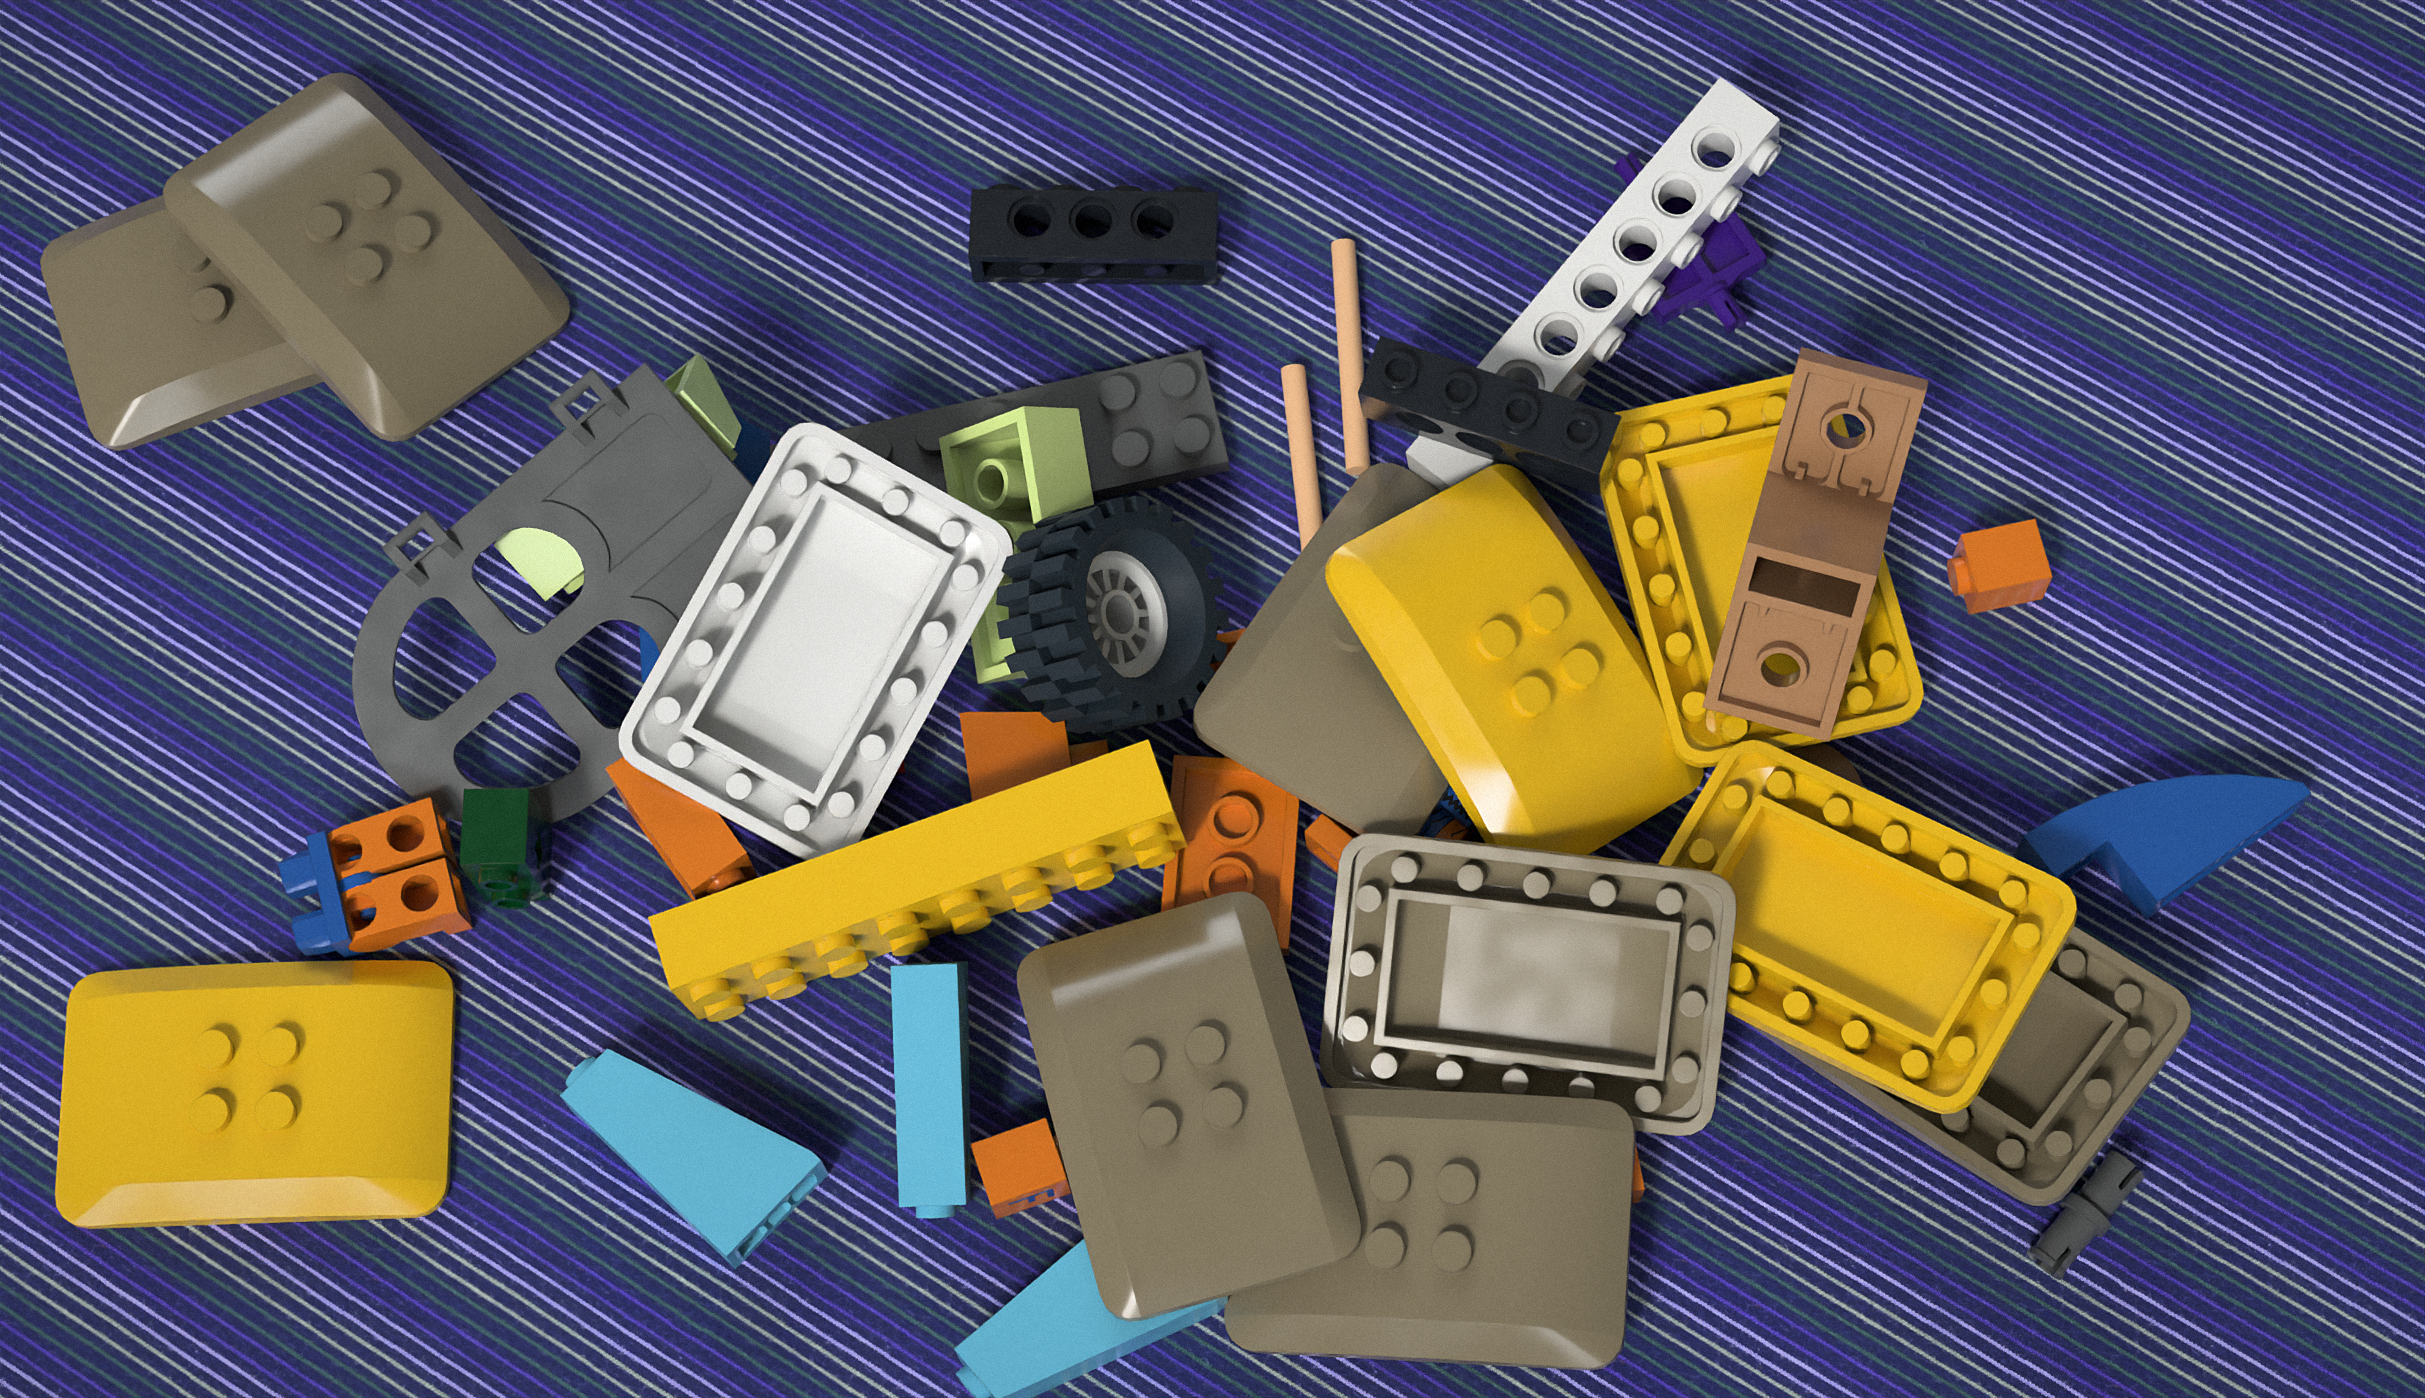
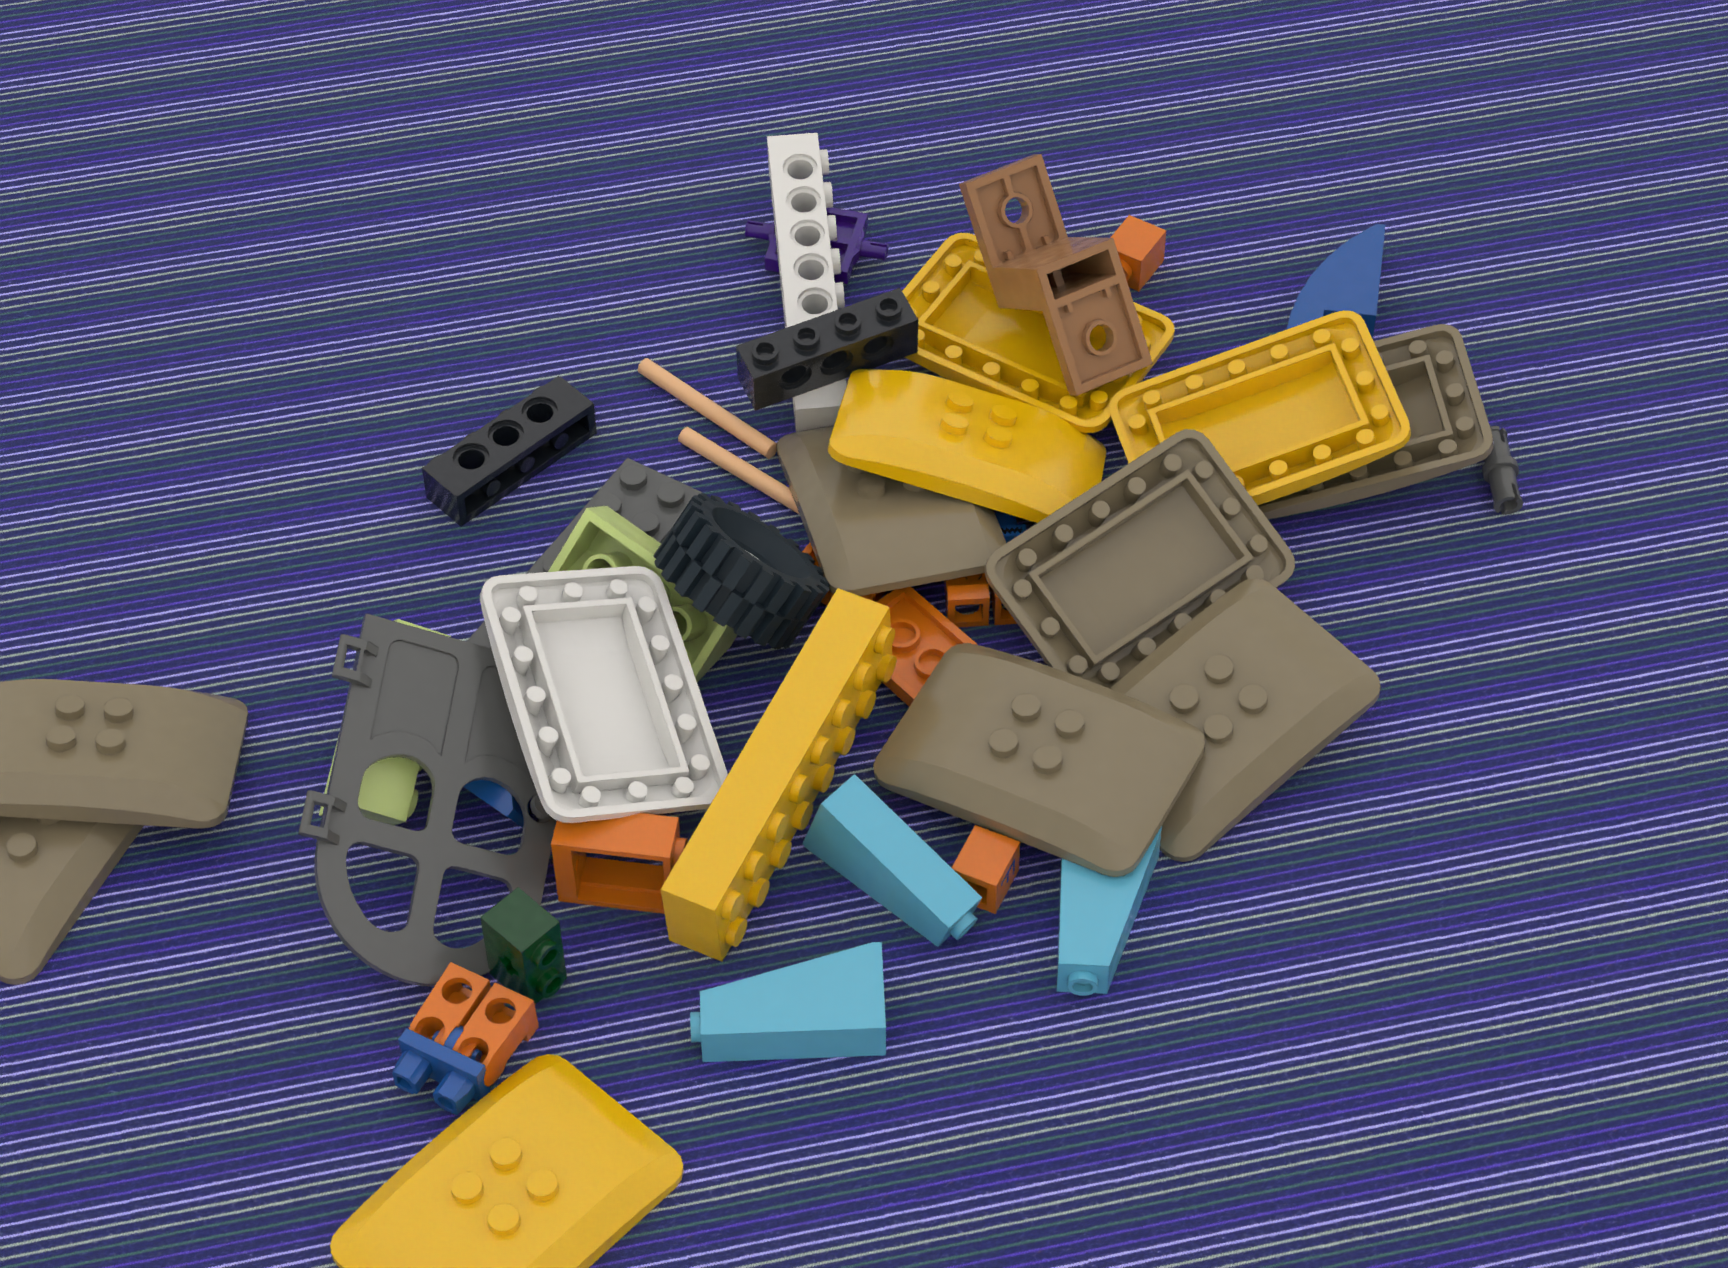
camera: 50 degrees left, 20 degrees down
orange torso [959,712,1109,802] -> none

